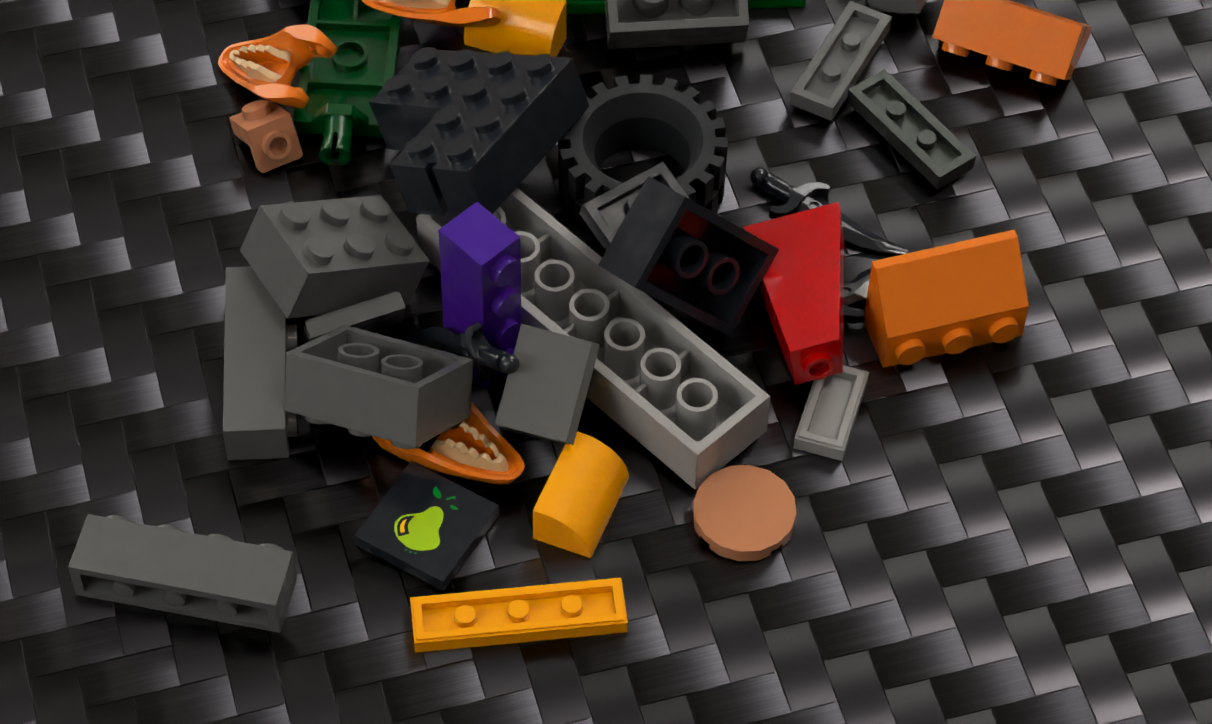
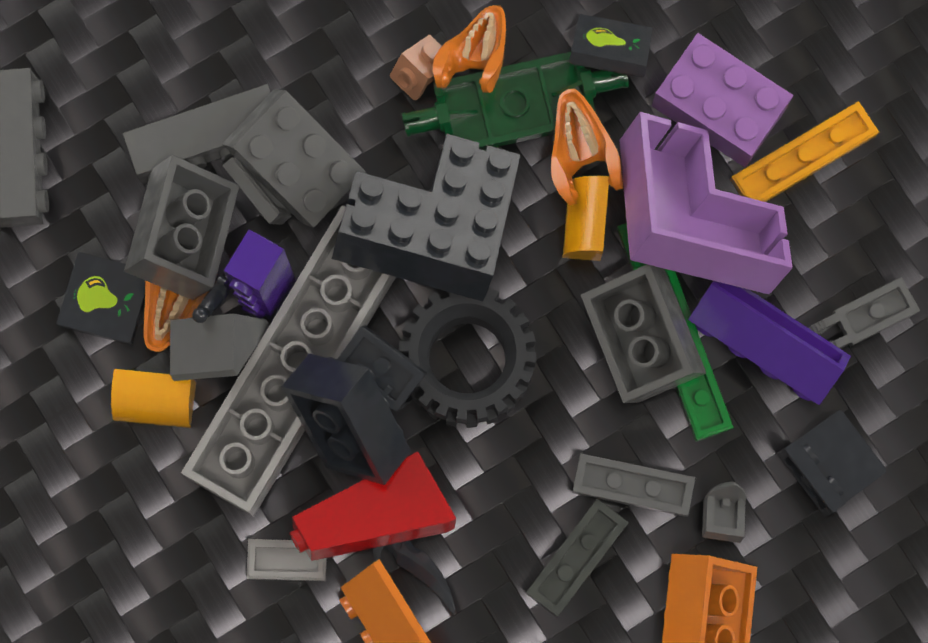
camera: 75 degrees right, 25 degrees up
light orange tile [410,577,628,653] -> none
nougat tile [692,465,797,561] -> none
black piece [750,167,911,254] -> none

